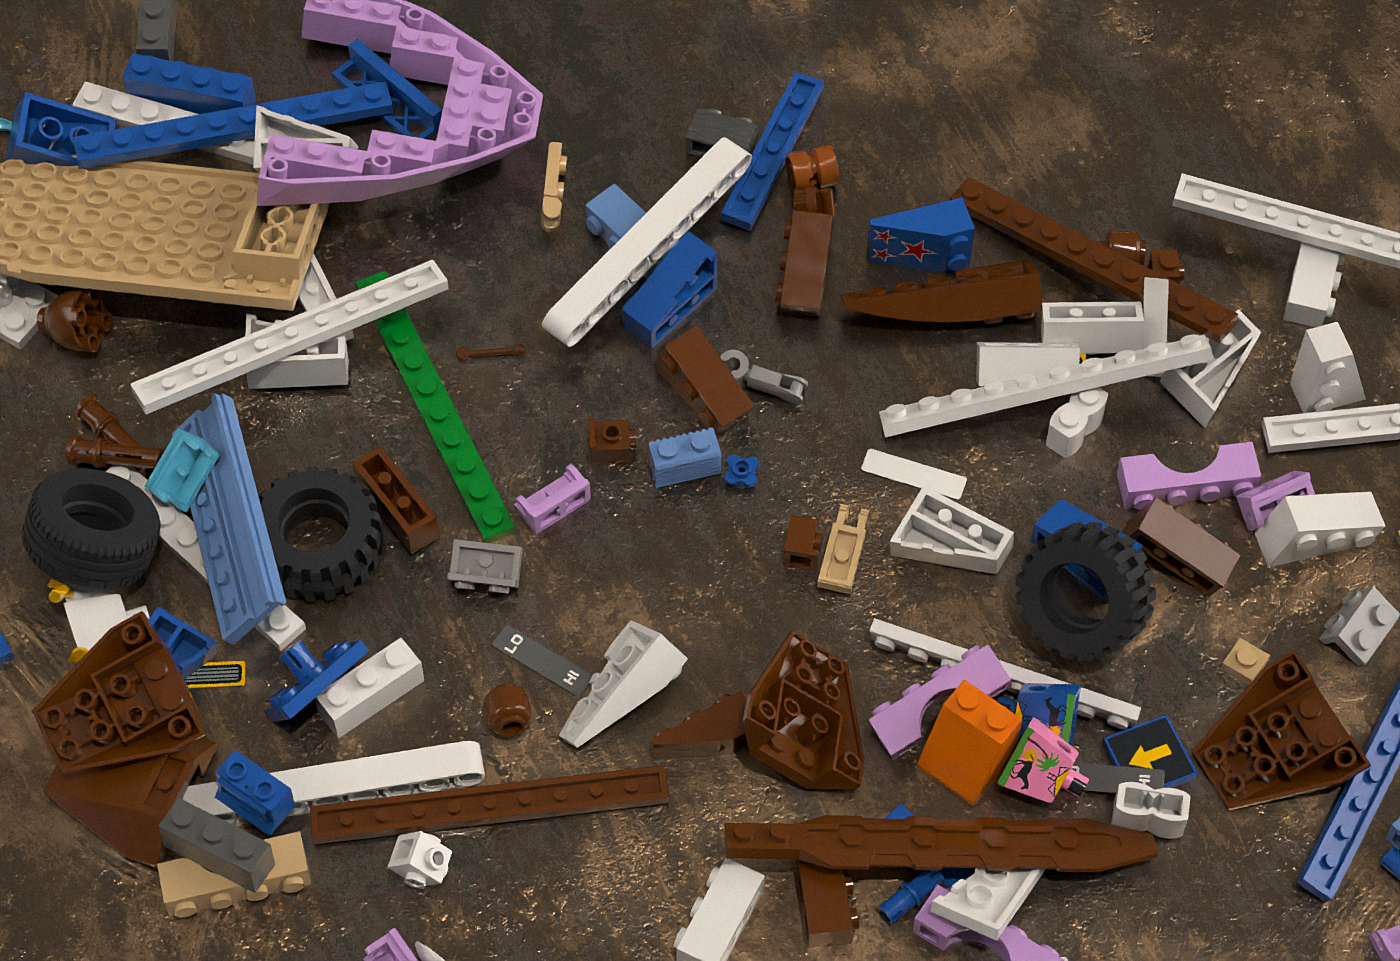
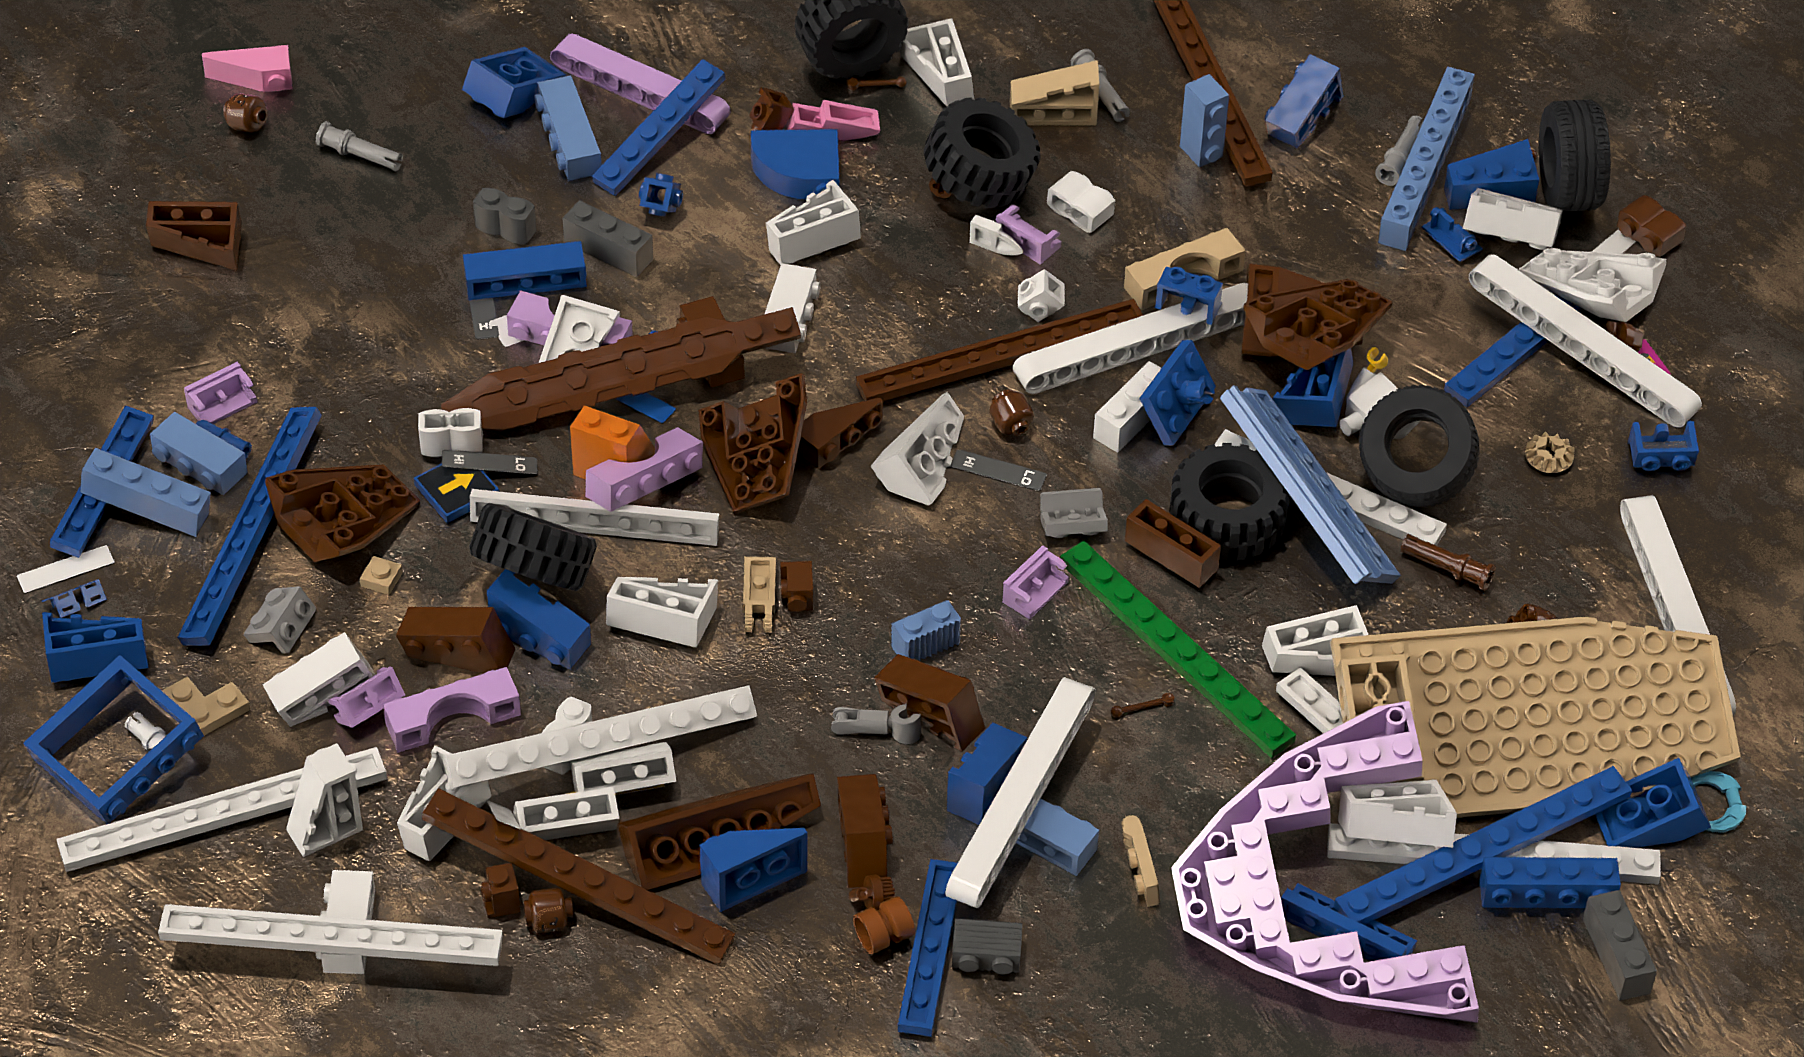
camera: 165 degrees right, 10 degrees down
reddish brown pin [66,435,165,468] -> none
white plate [130,260,449,414] -> none
medium azure hinge [145,428,220,512] -> none
dark grey brick [158,798,275,893] -> none
reddish brown brick [588,418,637,464] -> none
blue plate [724,454,759,488] -> none
white sticker [861,449,967,499] -> none
blue torso [997,683,1081,746] -> none
bright pink torso [997,717,1089,803] -> none

